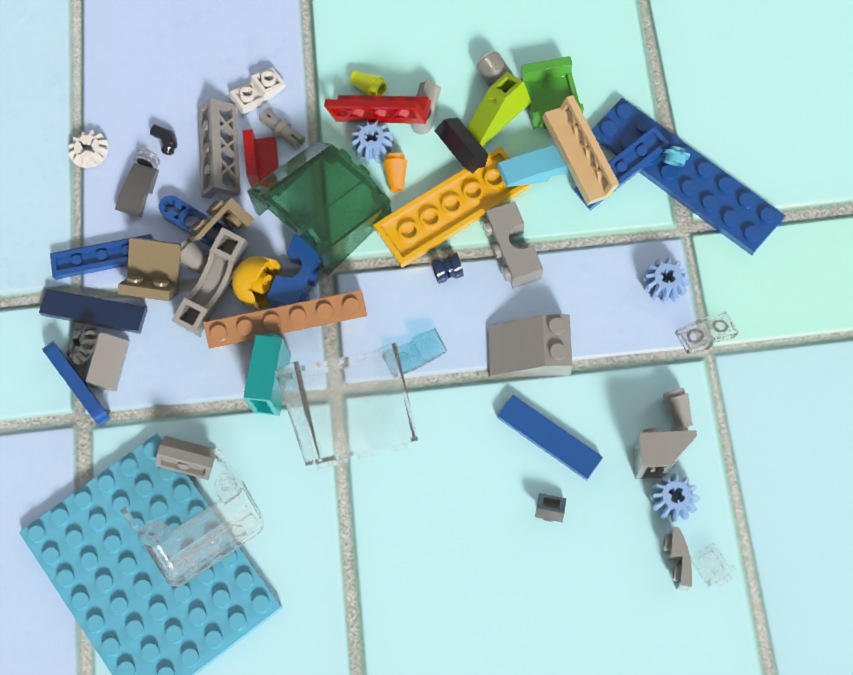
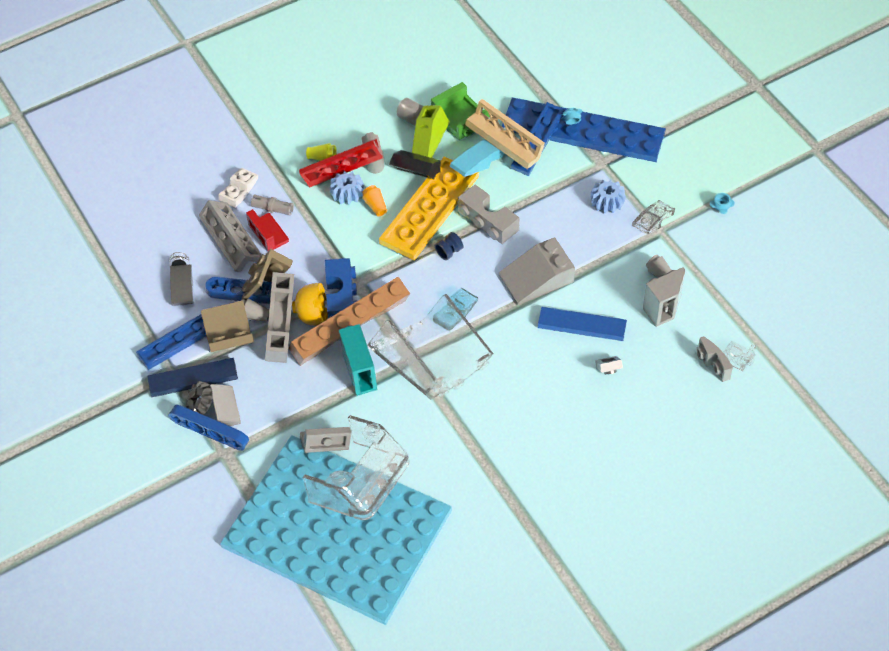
camera: 30 degrees left, 15 degrees down
white gear [68,130,109,168] -> none
black arm [150,124,178,156] -> none
clear green windscreen [247,141,392,276] -> none
light blue gear [650,473,700,522] -> none
none -> medium azure plate [710,193,734,214]

